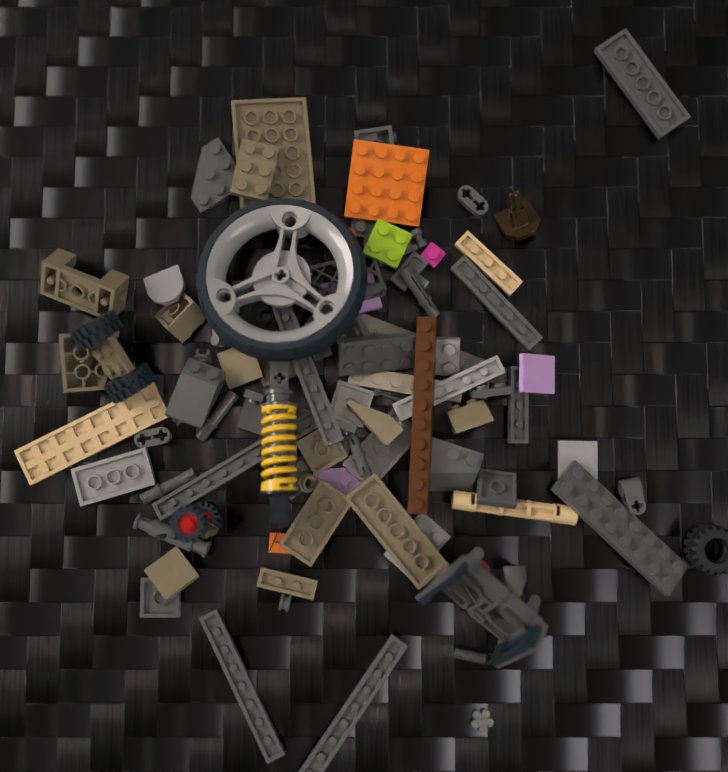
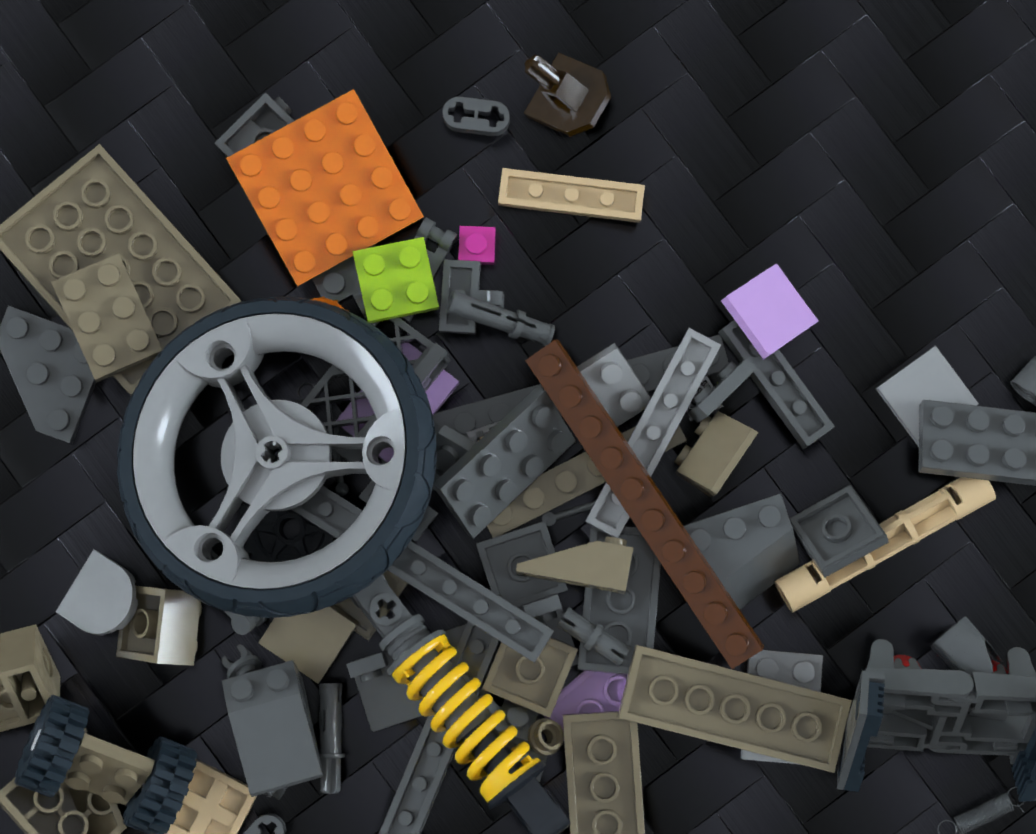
camera: 30 degrees left, 0 degrees up
dark grey plate [450,255,543,351] -> none

